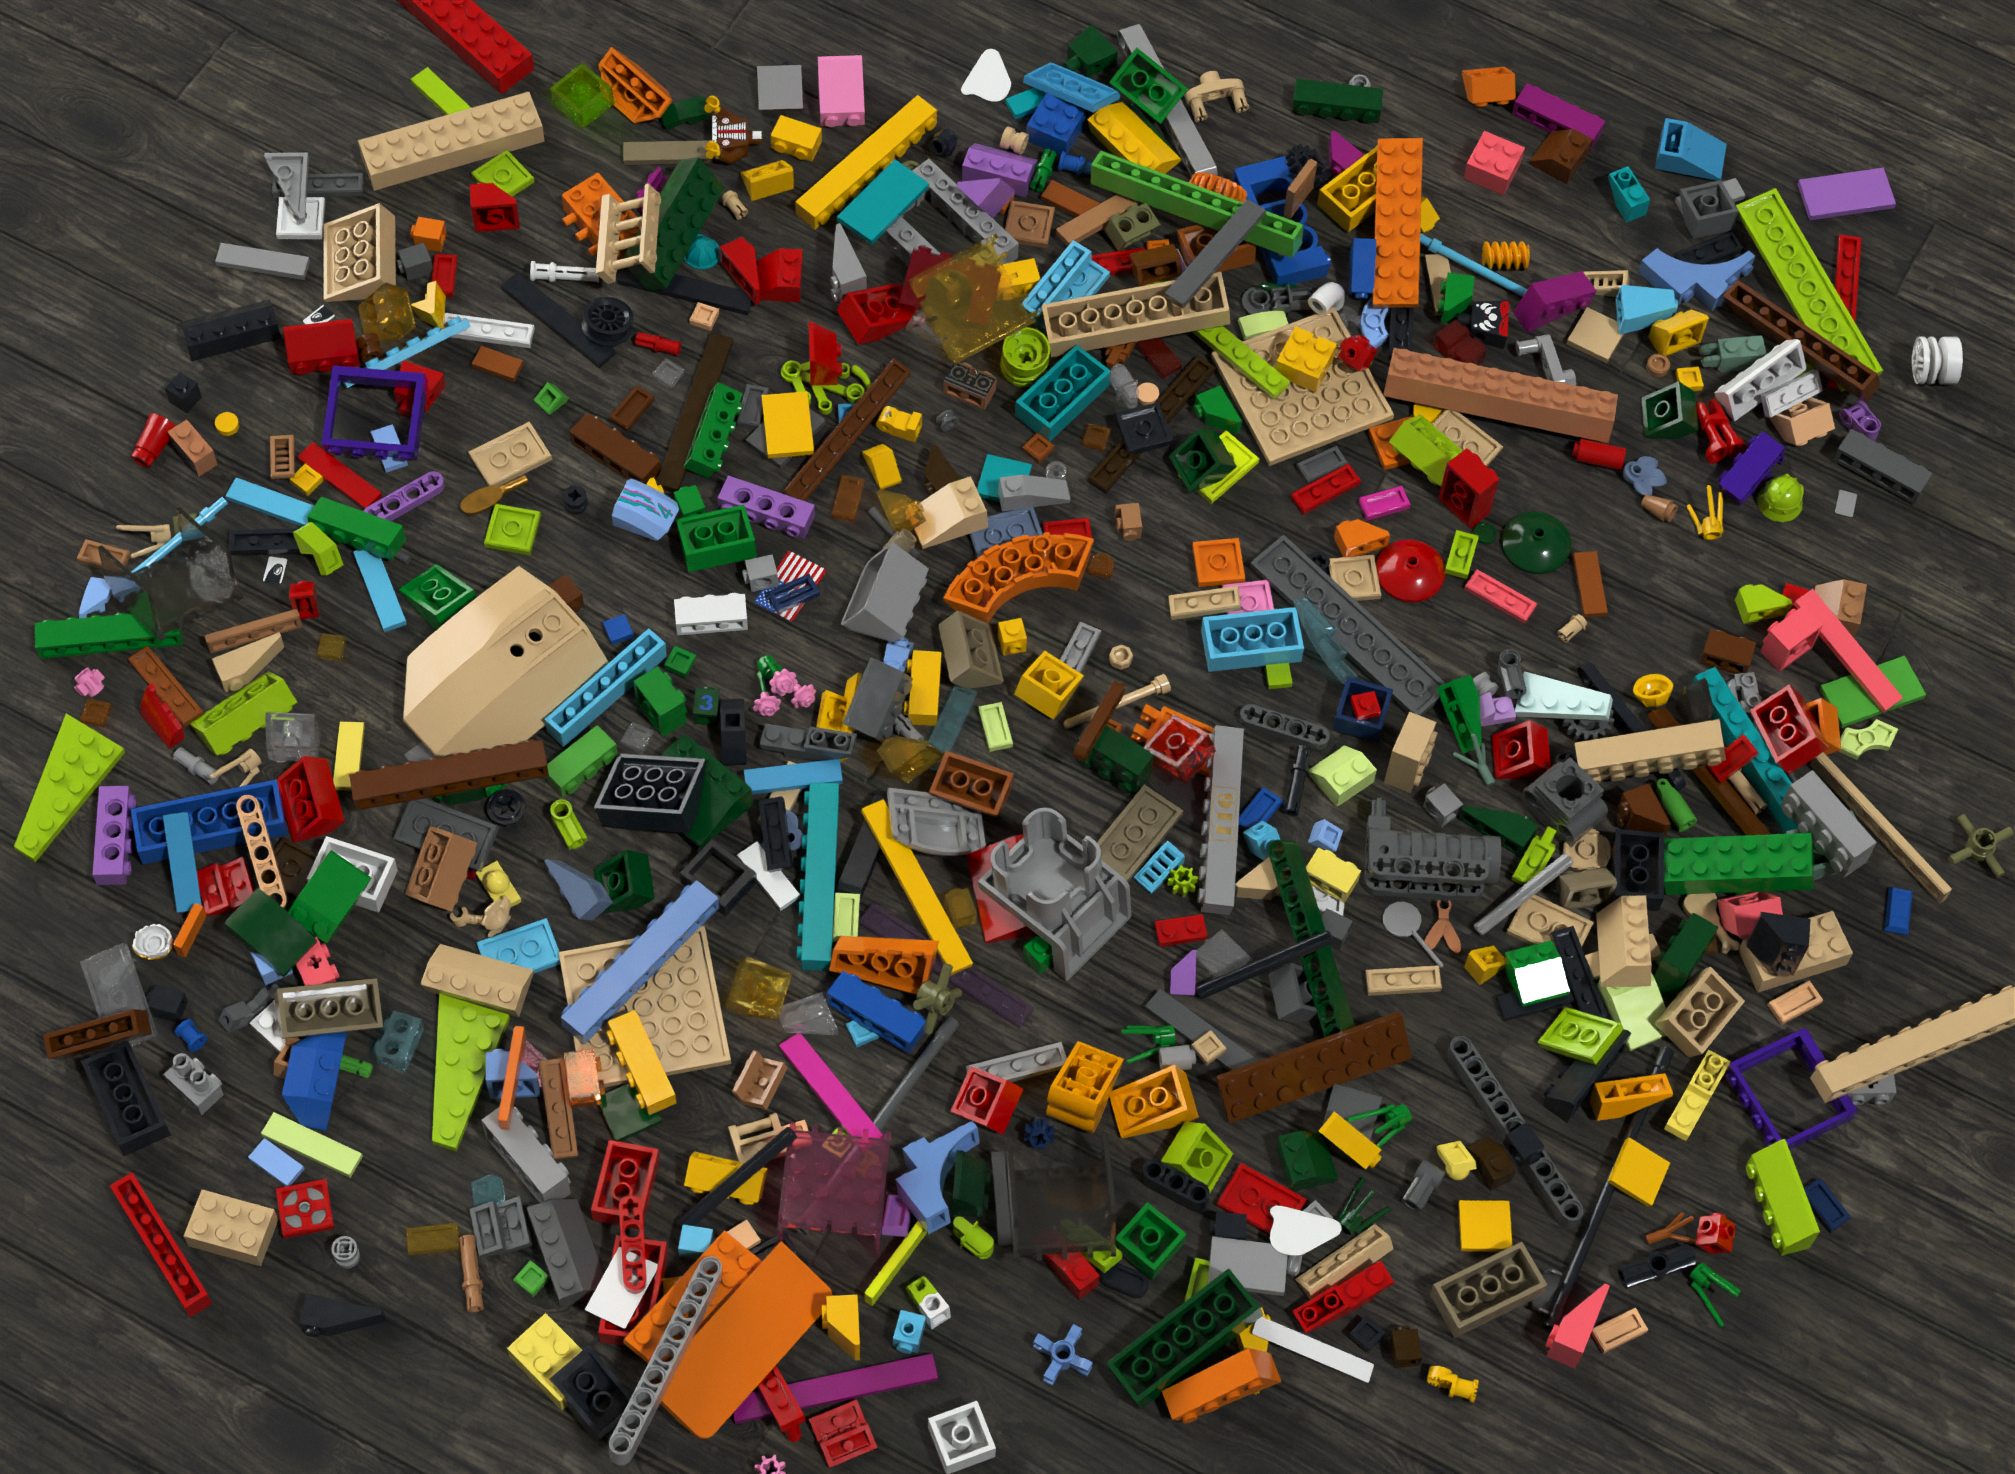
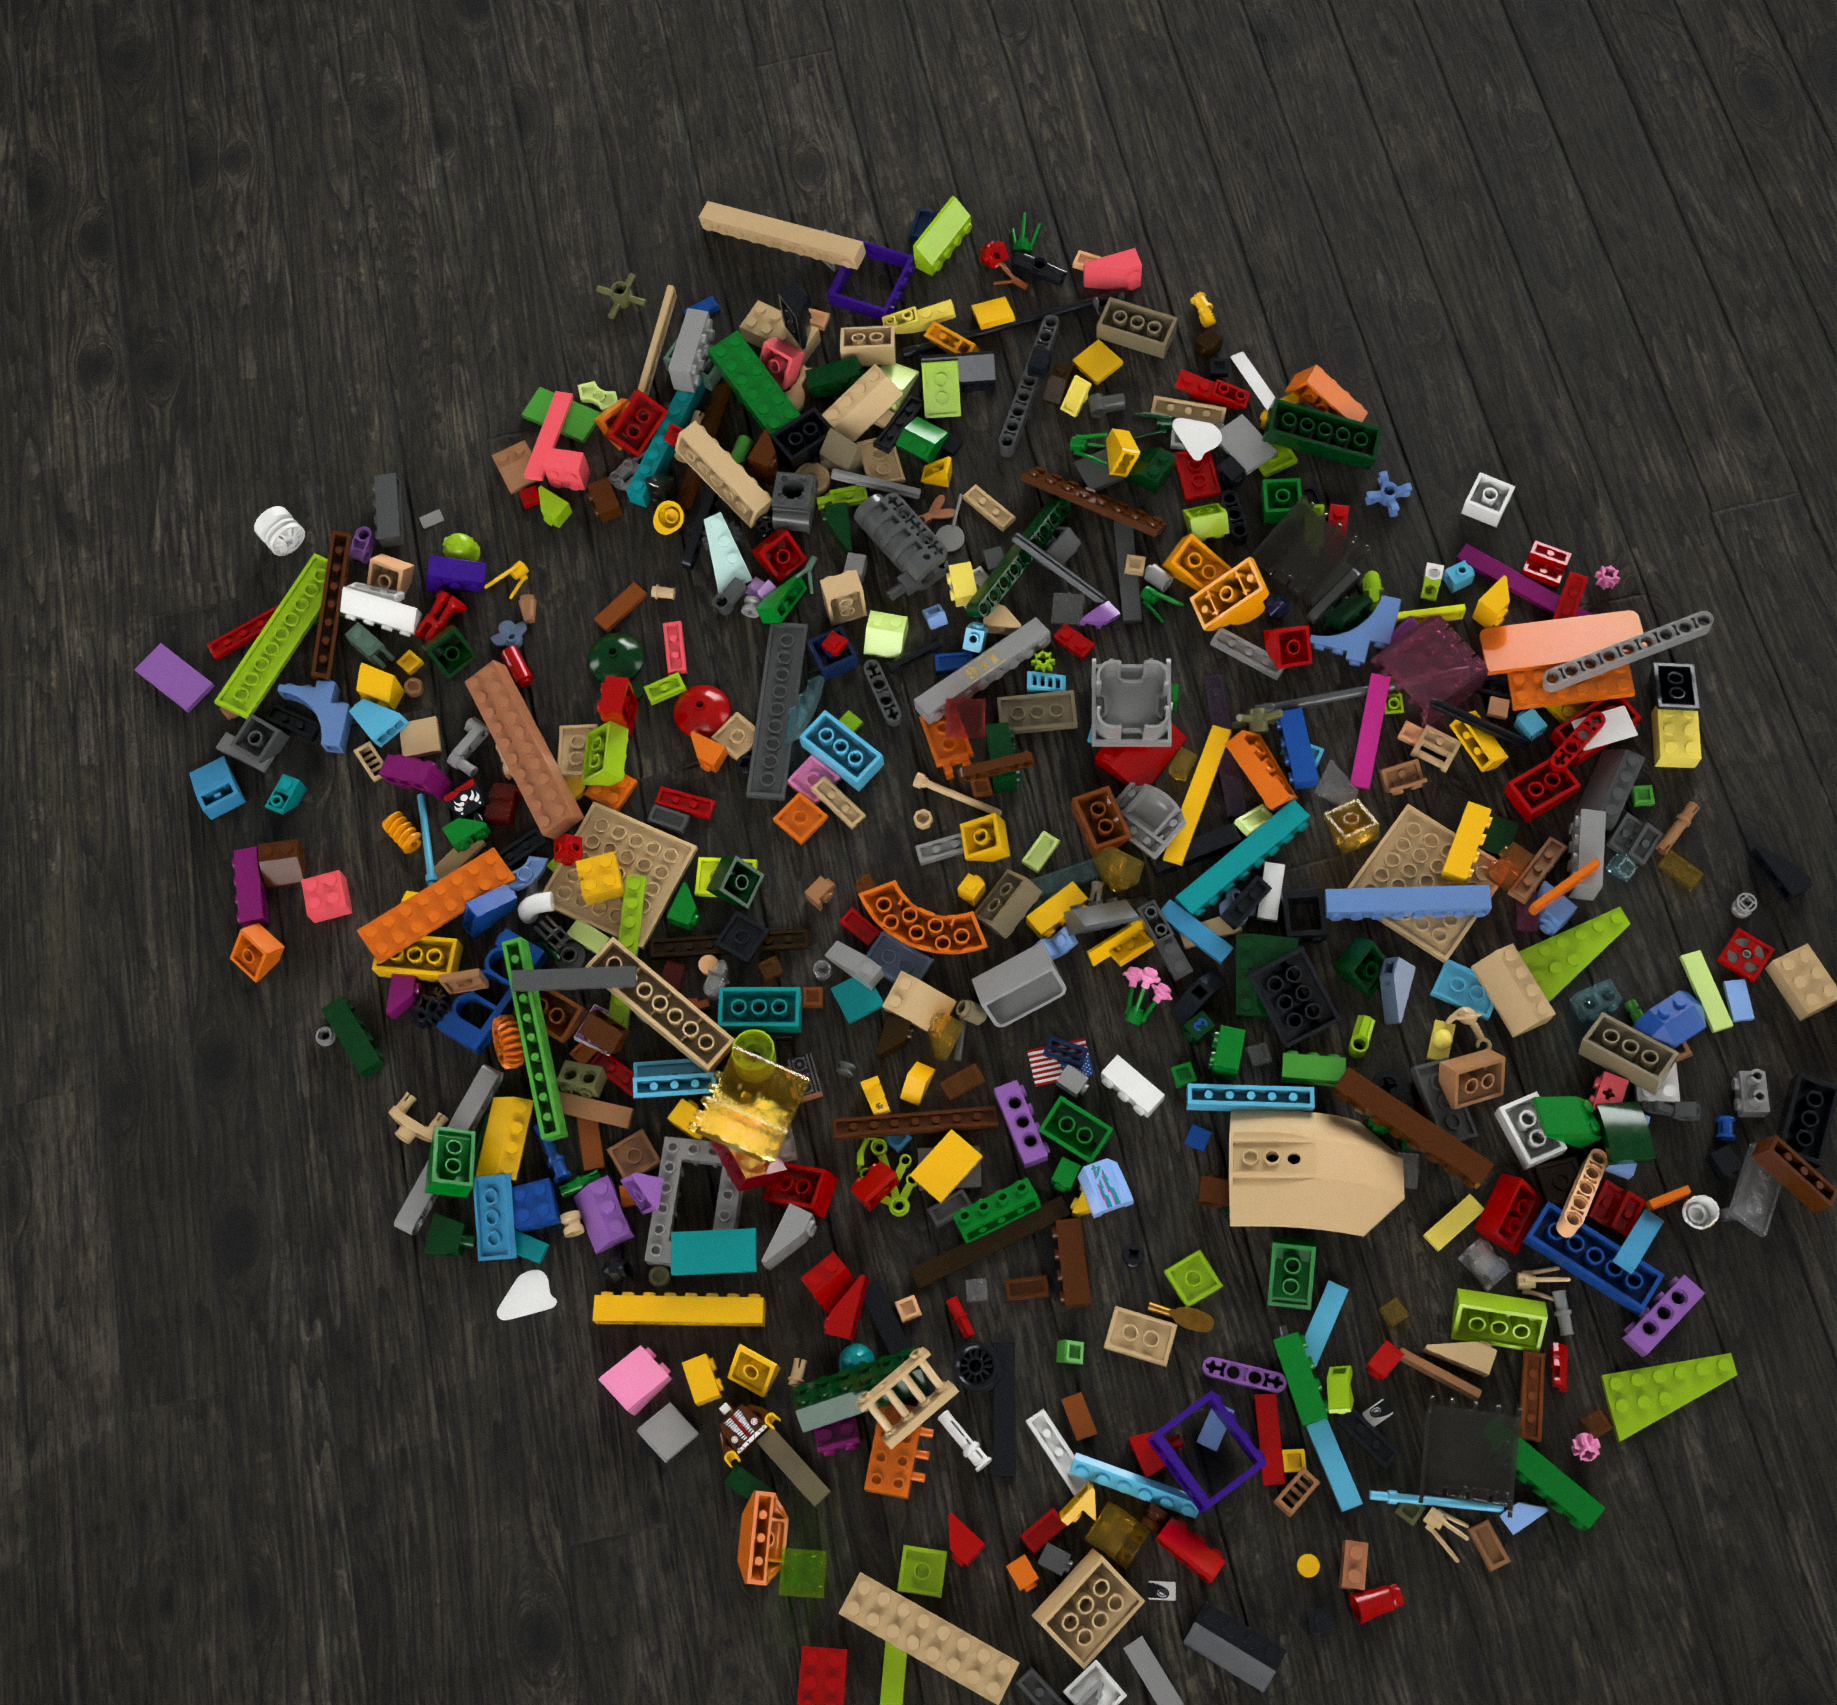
camera: 120 degrees left, 5 degrees up
dark pink tile [1358,486,1411,521] -> none

